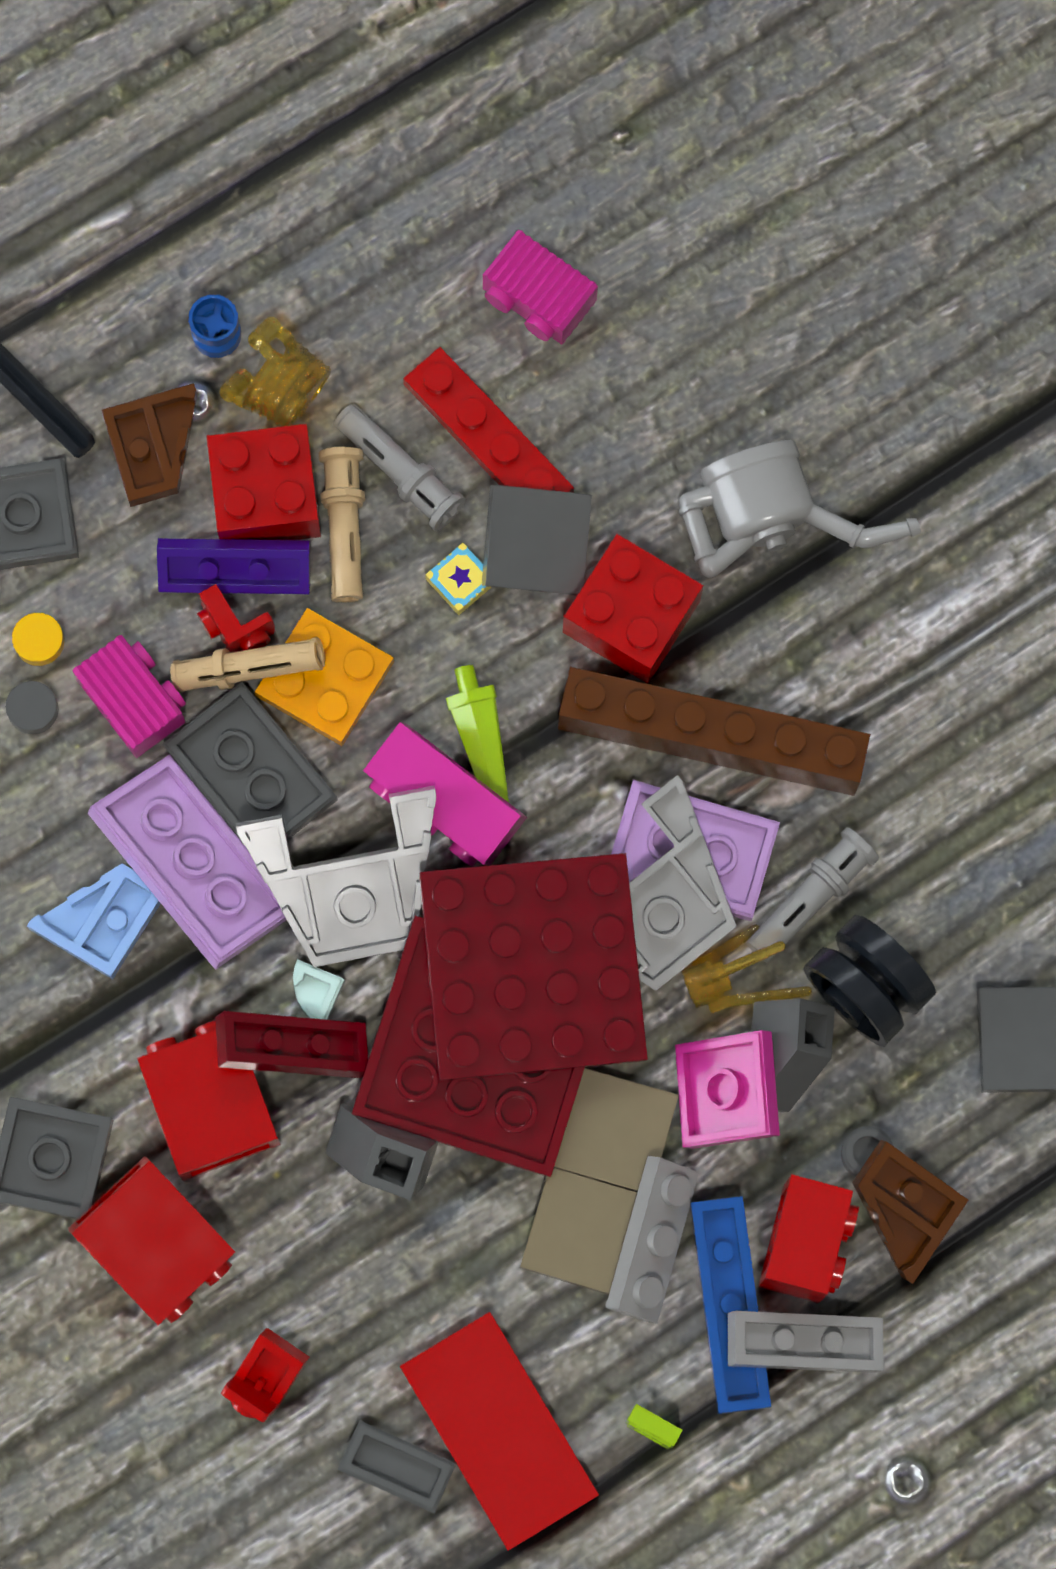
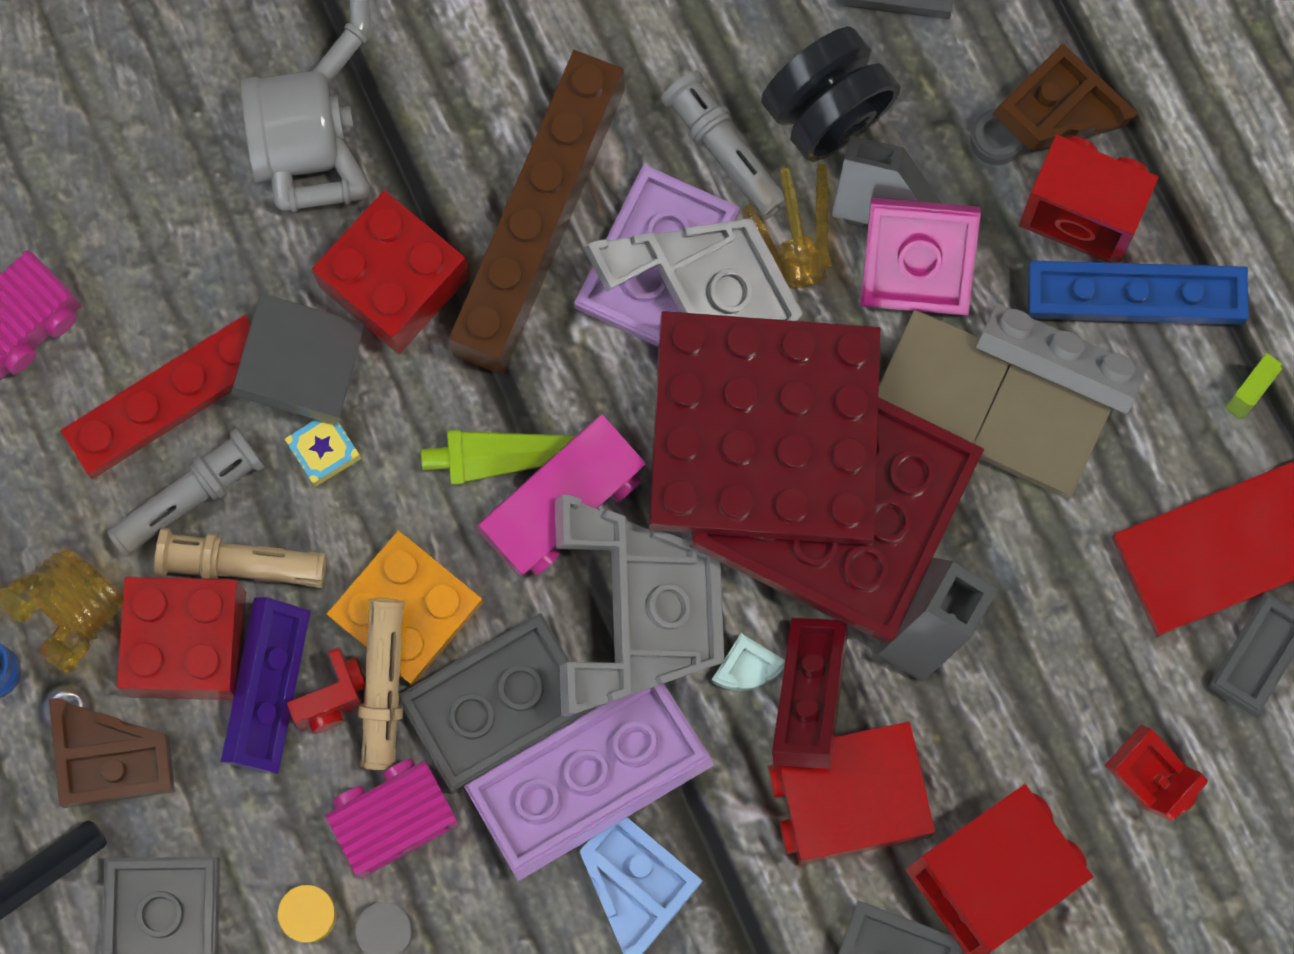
camera: 75 degrees left, 0 degrees up
light grey plate [728,1311,884,1373] -> none

